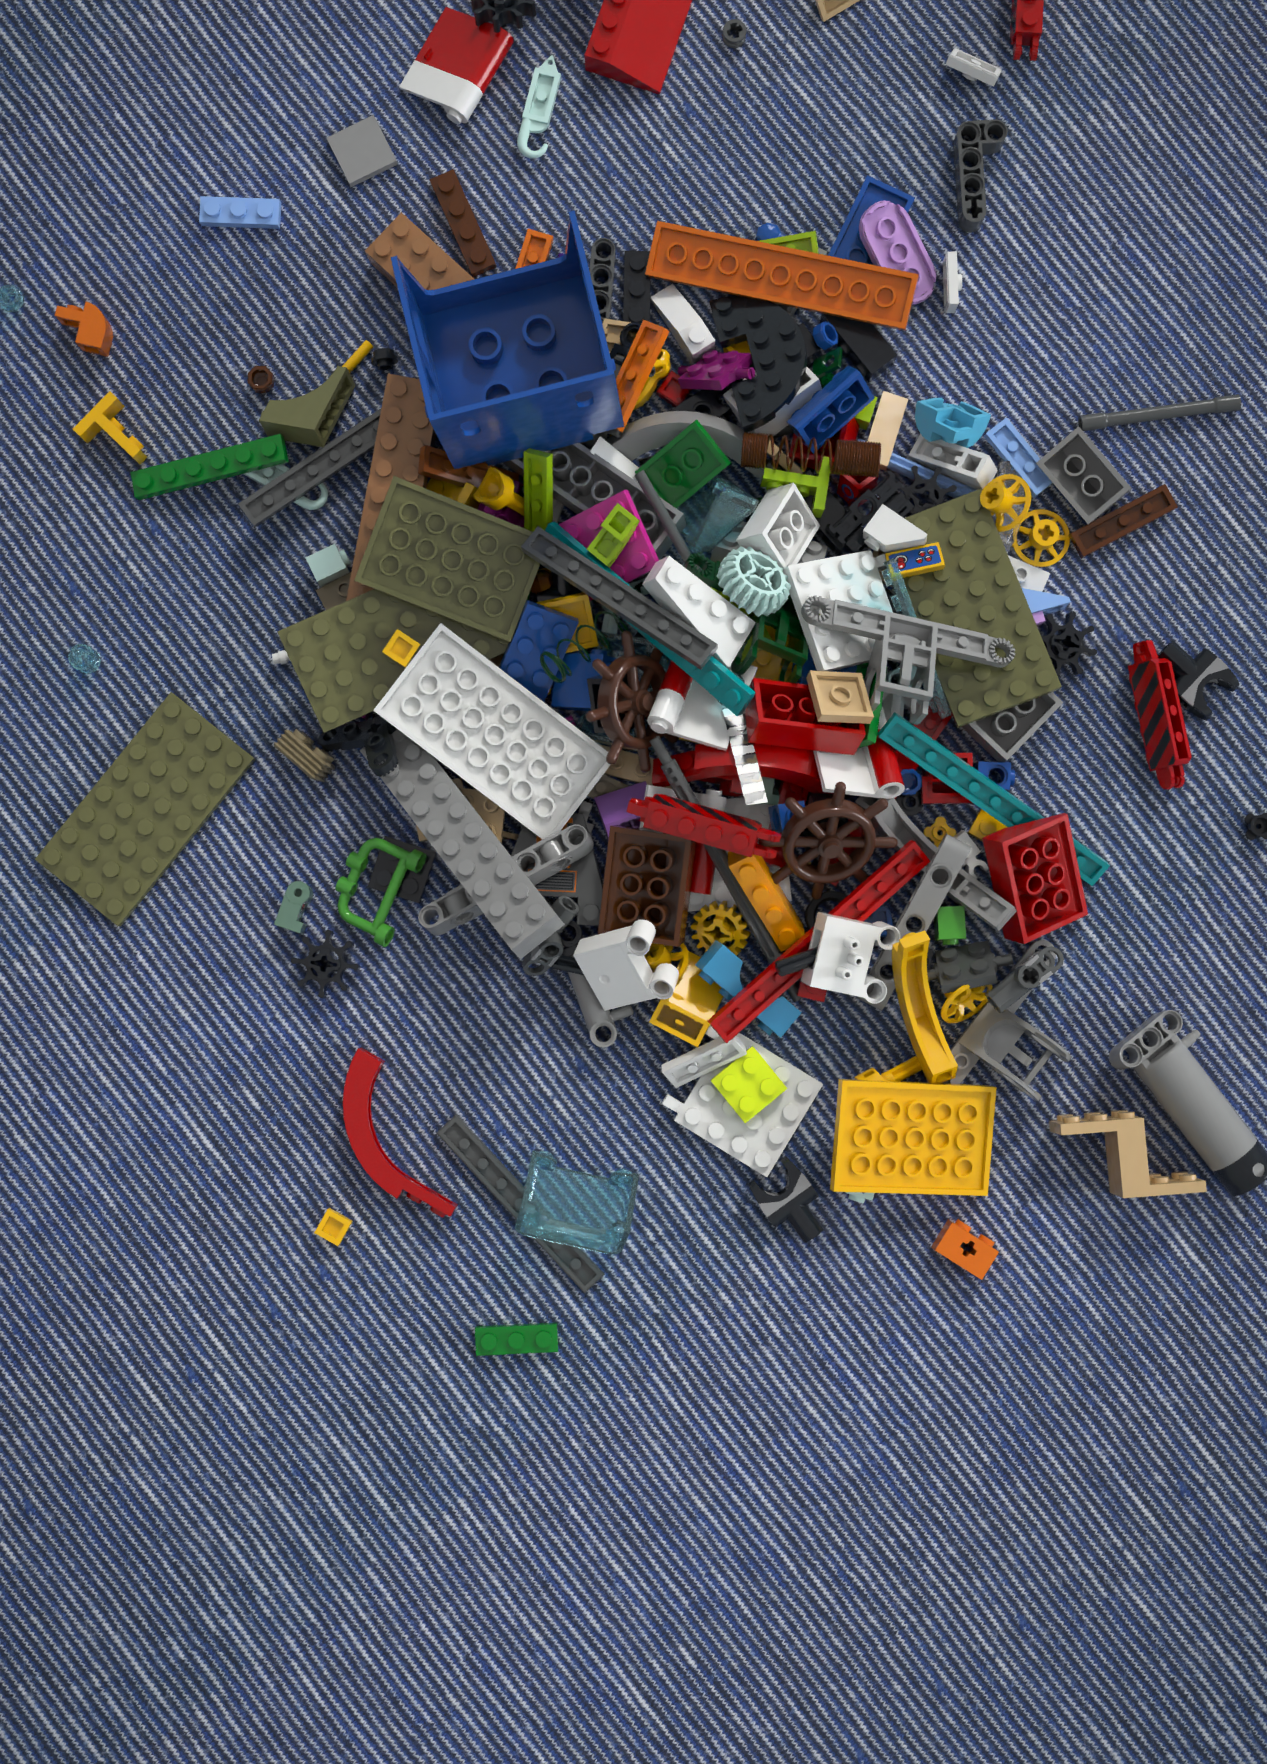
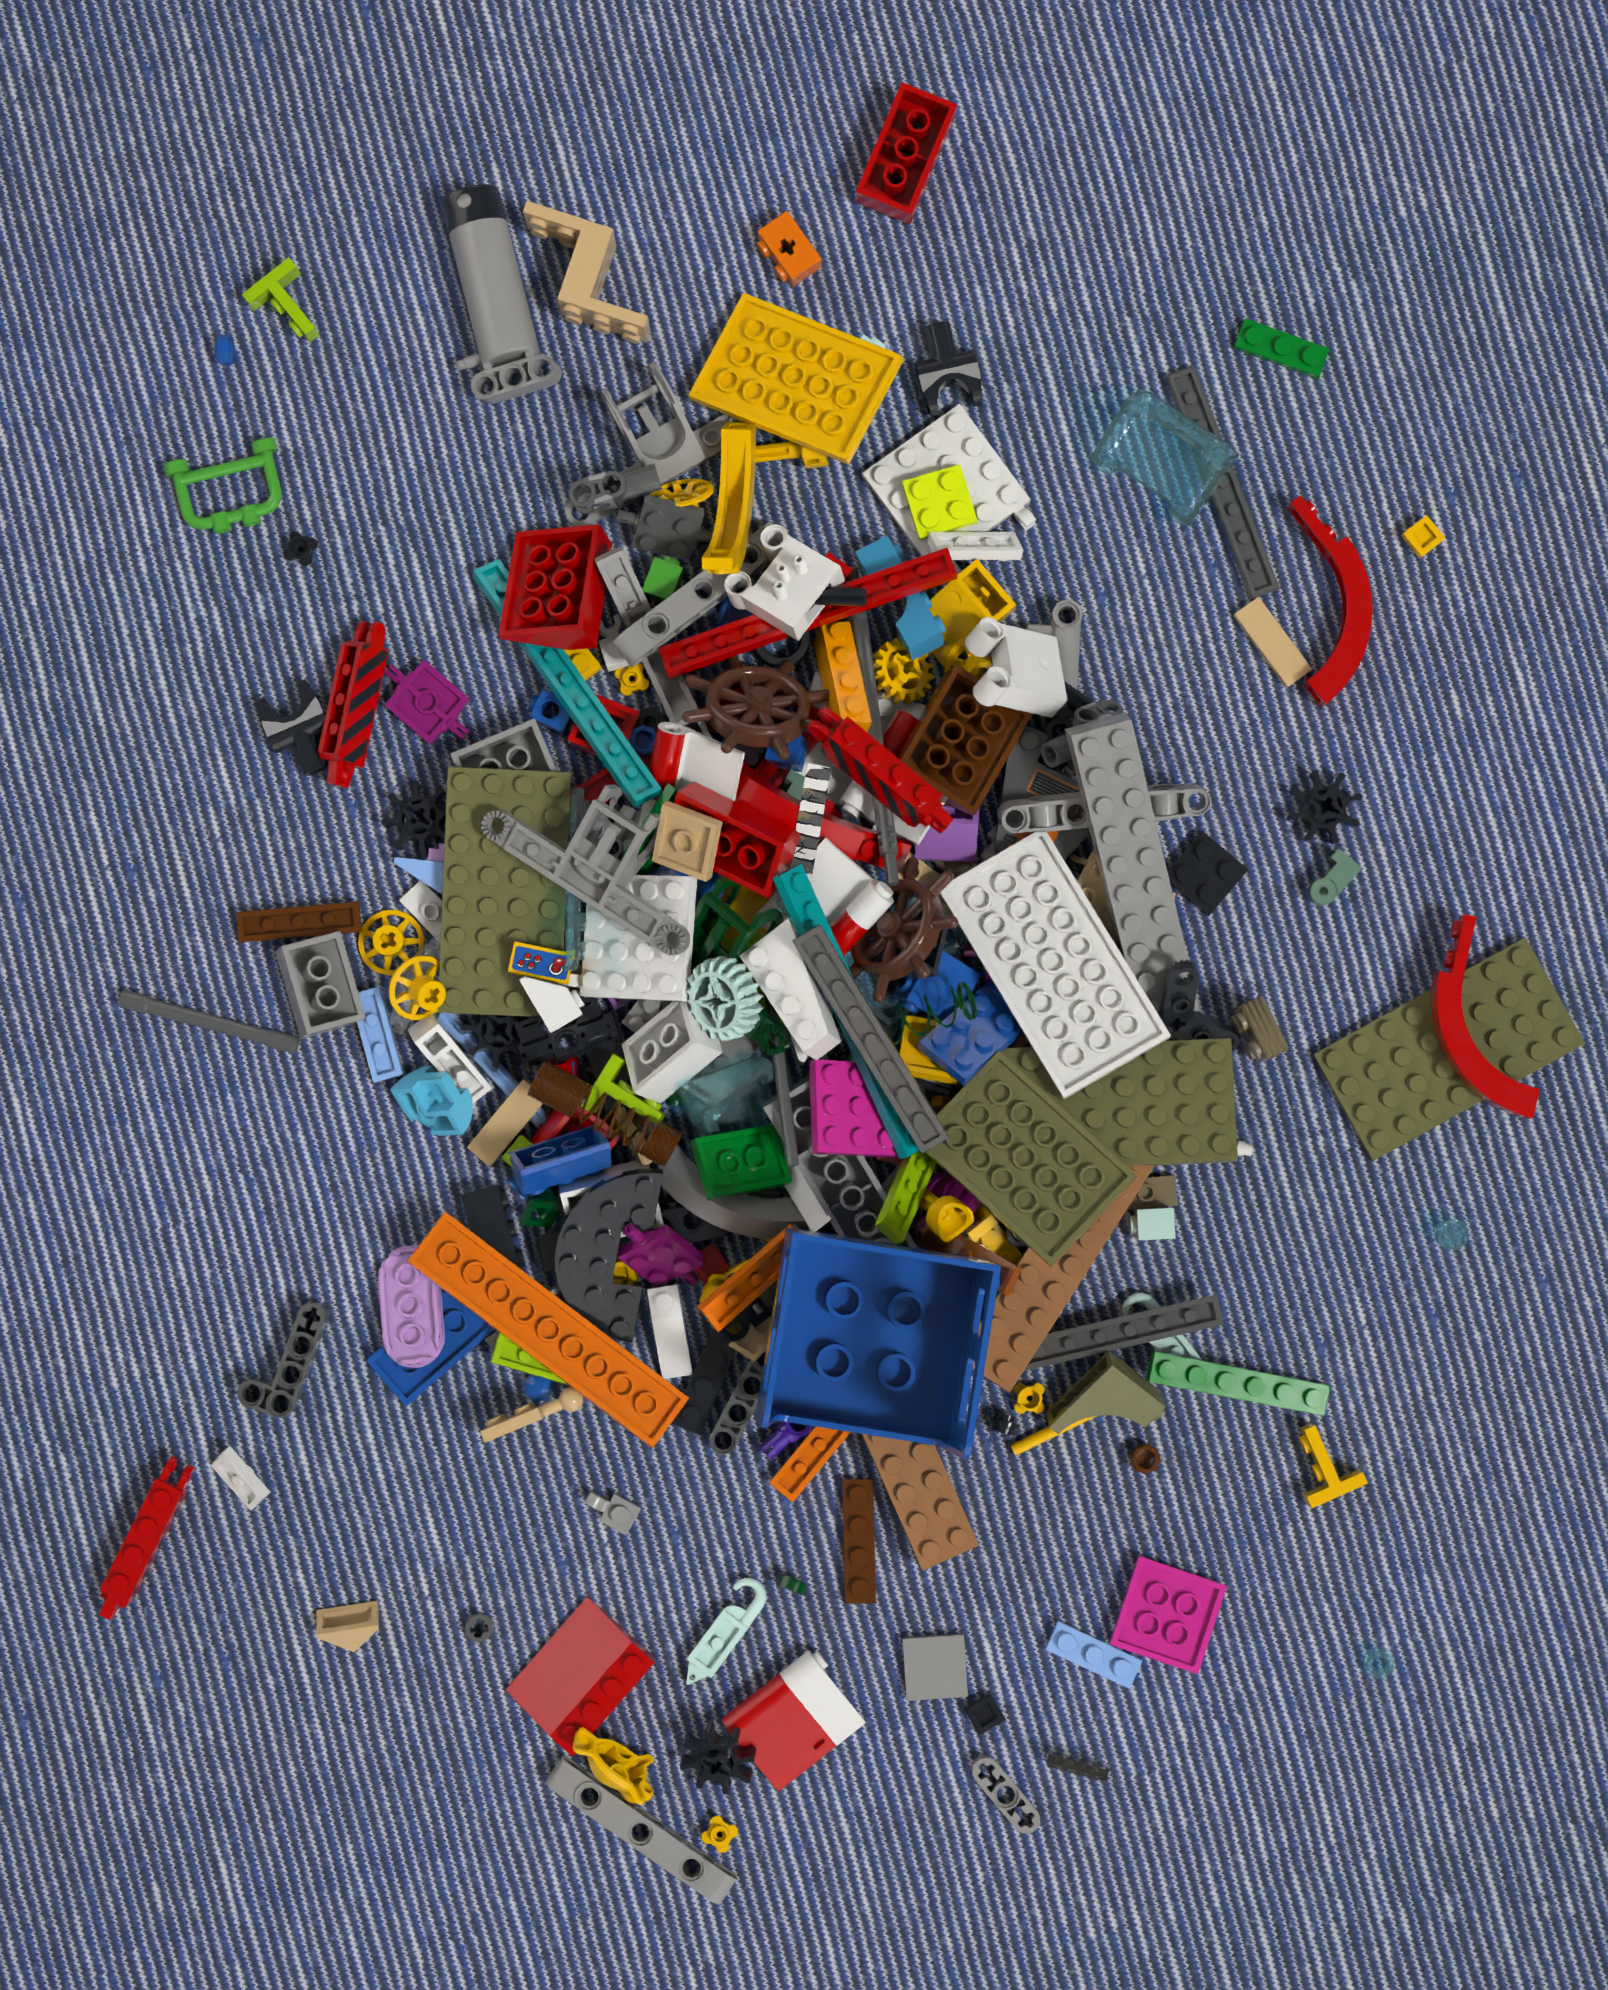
camera: 165 degrees left, 0 degrees up
orange brick [54,302,113,357] -> none
bright green bar [335,838,426,947] -> none
yellow plate [382,629,420,668] -> none
lime slope [587,503,640,567] -> none
blue tile [813,321,838,350] -> none
white plate [942,251,962,313] -> none
none -> magenta plate [384,660,471,746]
none -> tan plate [480,1387,583,1443]
none -> light grey plate [585,1490,641,1535]
none -> dark green tile [776,1573,808,1596]
none -> red brick [855,82,958,225]
none -> black tile [963,1691,1006,1735]
none -> light grey beam [972,1755,1040,1834]
none -> yellow plate [1014,1383,1045,1414]
none -> clear smoke tile [1044,1749,1109,1782]
none -> dark pink plate [1109,1555,1227,1674]
none -> tan tile [1233,597,1312,688]
none -> red arch [1431,914,1540,1119]

